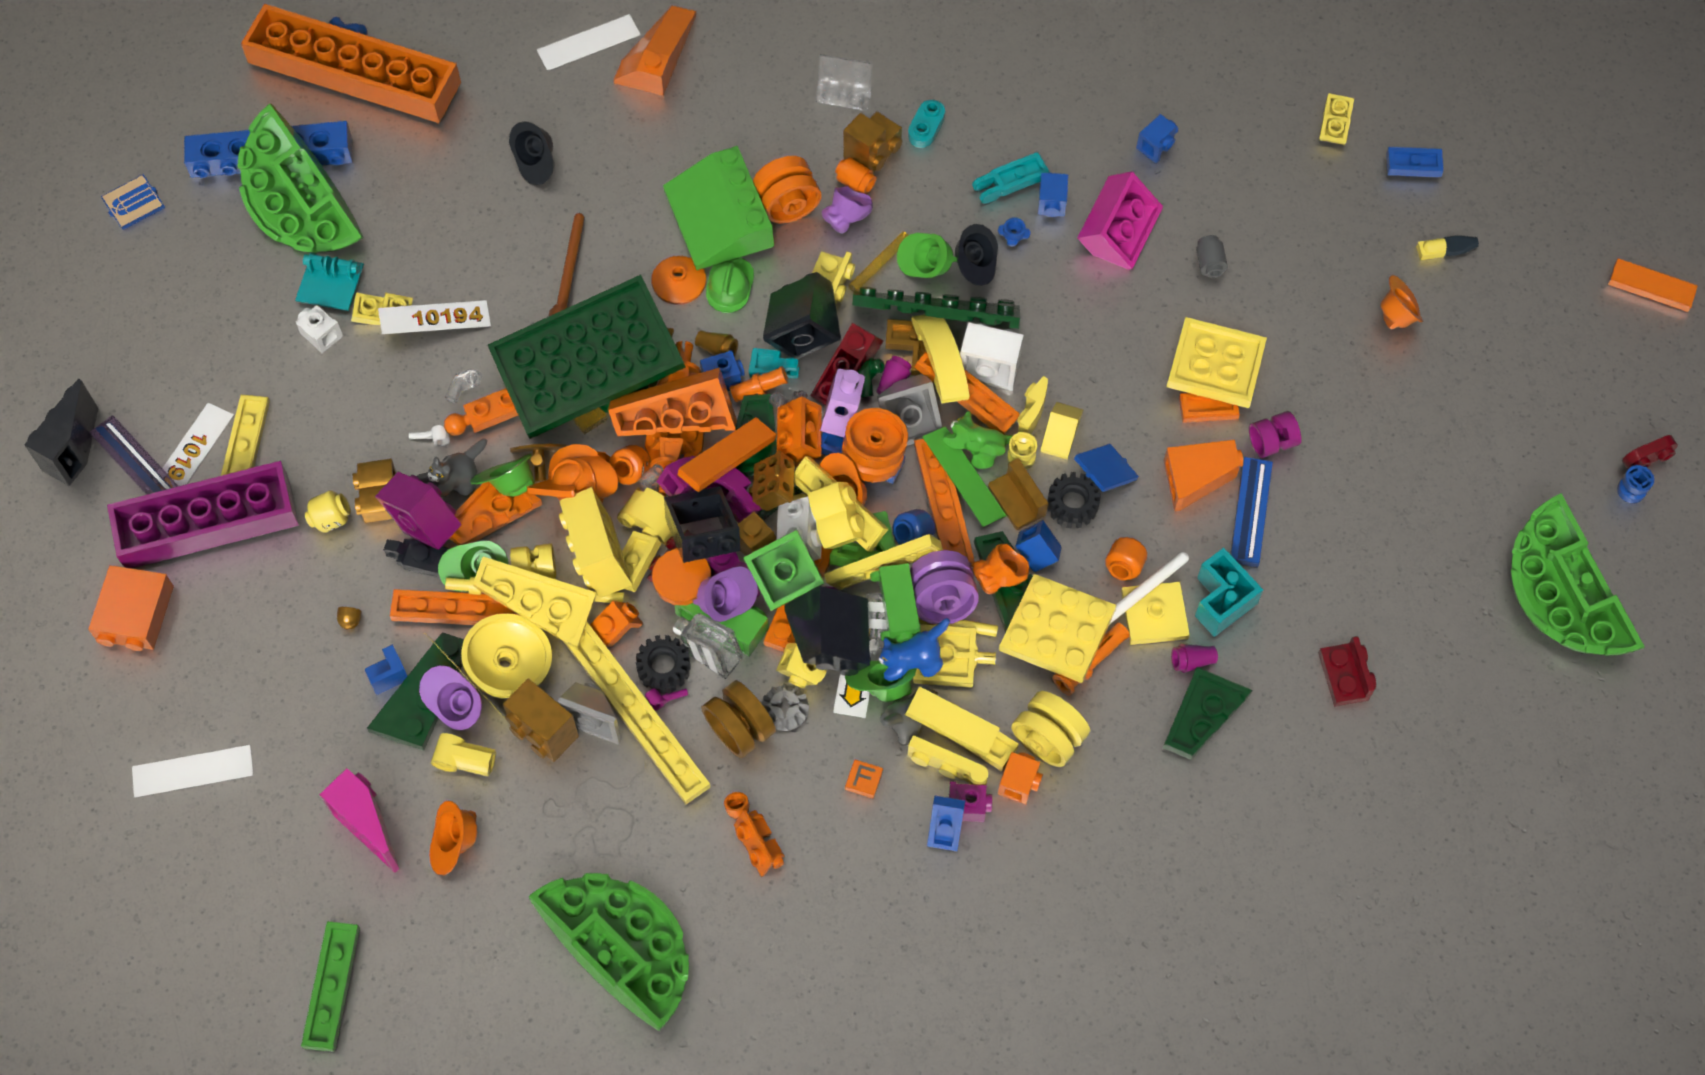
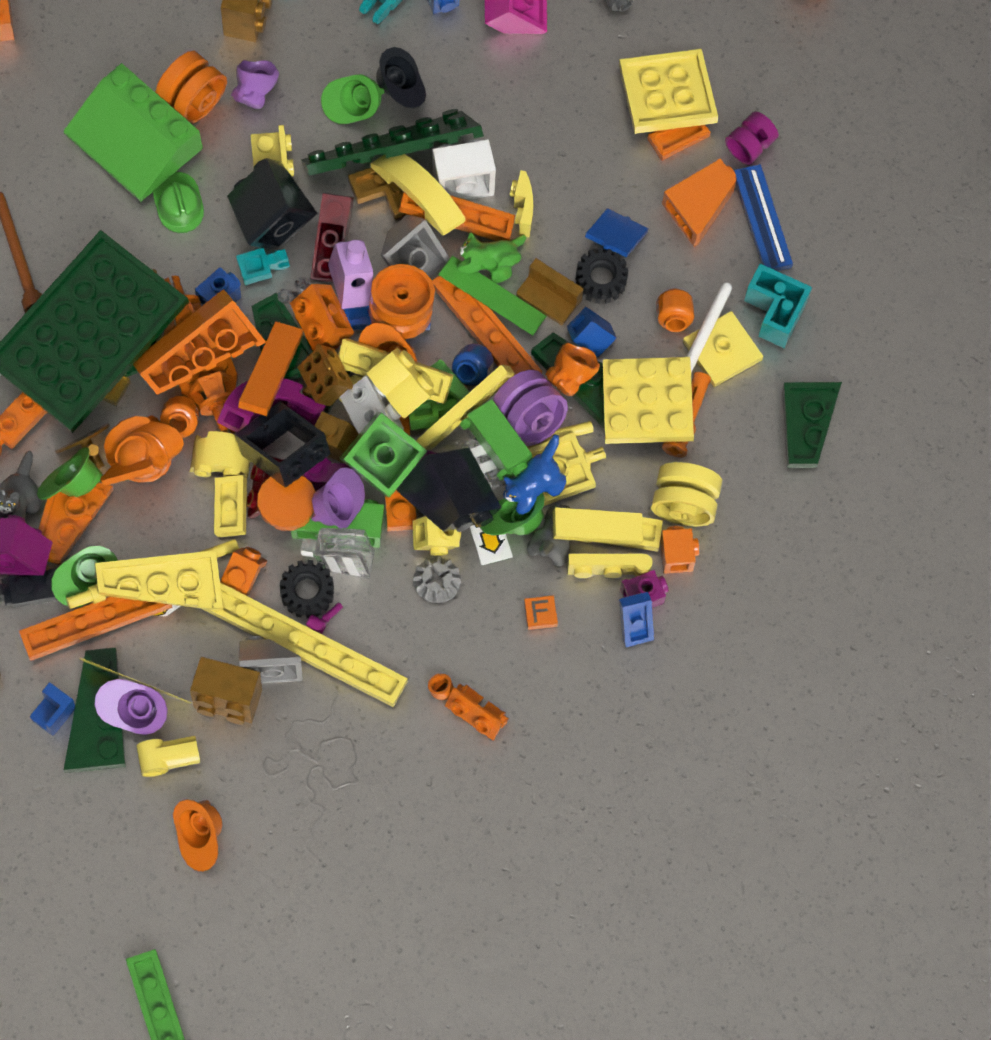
camera: 30 degrees left, 5 degrees up
dark pink slope [319,768,399,873] -> none
light yellow dish [461,614,552,698] -> none
light yellow wheel [510,543,556,579] -> none
bright green brick [529,873,689,1031] -> none
light yellow brick [559,487,632,598] -> none
clear arm [639,464,664,492] -> none
orange dish [651,256,706,304] -> none
pearl gold cone [695,330,738,357] -> none
pearl gold wheel [701,680,776,759] -> none
orange pin [730,366,789,403] -> none
orange brick [835,157,877,195] -> none
clear yellow bar [848,232,908,292] -> none
dark green arm [858,358,884,398] -> none
magenta cone [876,356,912,395] -> none
blue plate [998,218,1030,246] -> none
light yellow wheel [1007,432,1038,470] -> none
light yellow slope [1040,402,1083,460] -> none
magenta cone [1171,644,1218,673] -> none
dark red bracket [1318,636,1376,707] -> none

